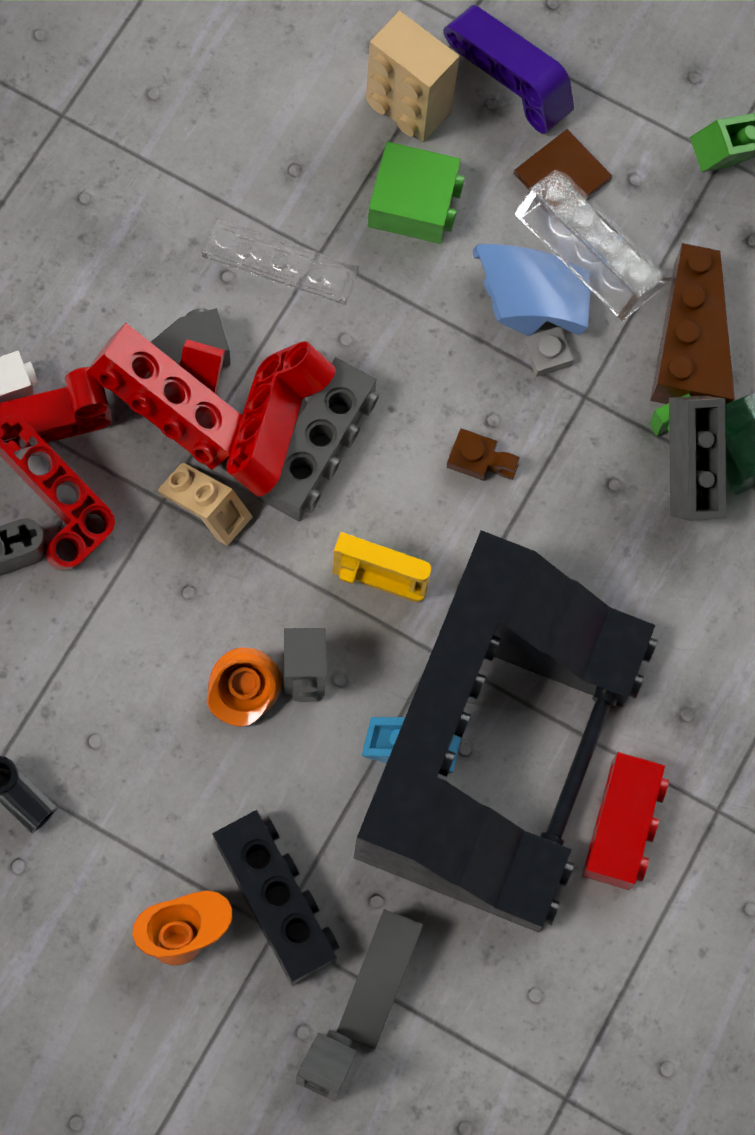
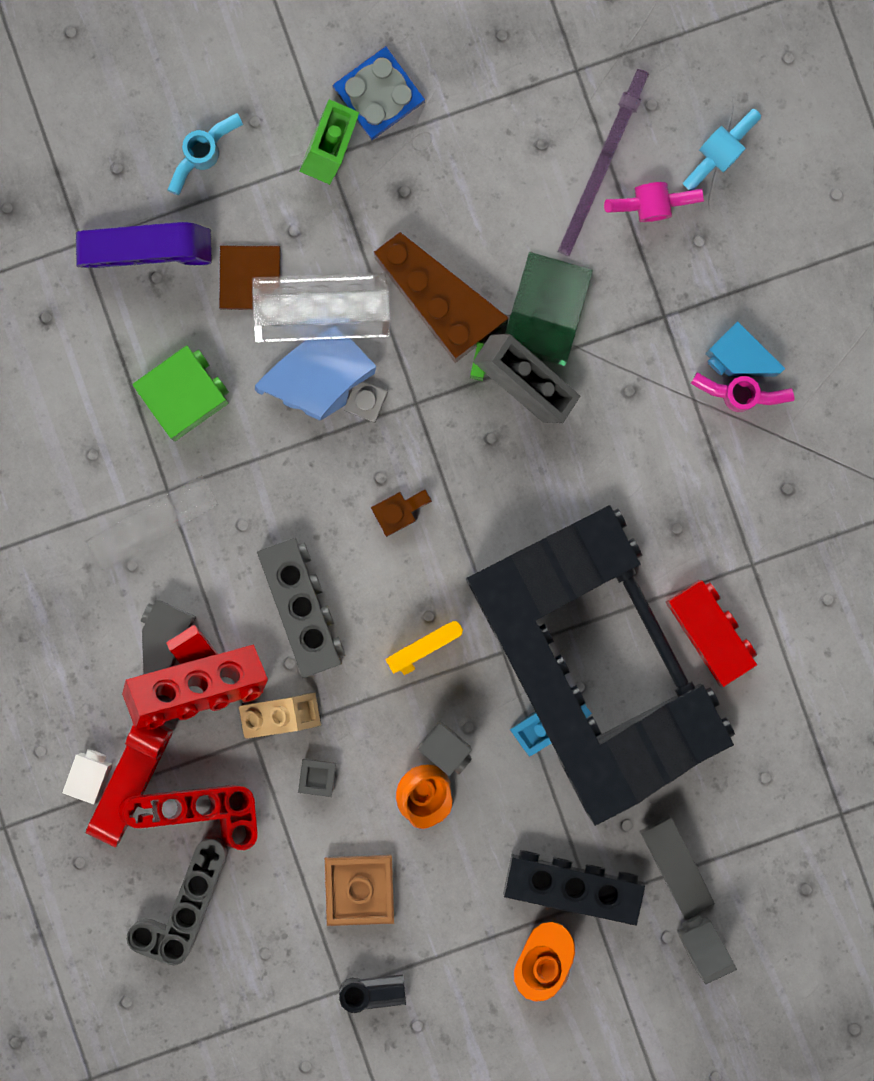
camera: 40 degrees left, 15 degrees up
red beam [227,341,336,497] -> none
tan brick [366,10,459,143] -> none
none -> medium azure piece [167,113,243,195]
none -> dark grey plate [298,759,336,797]
none -> medium nougat plate [324,855,394,926]

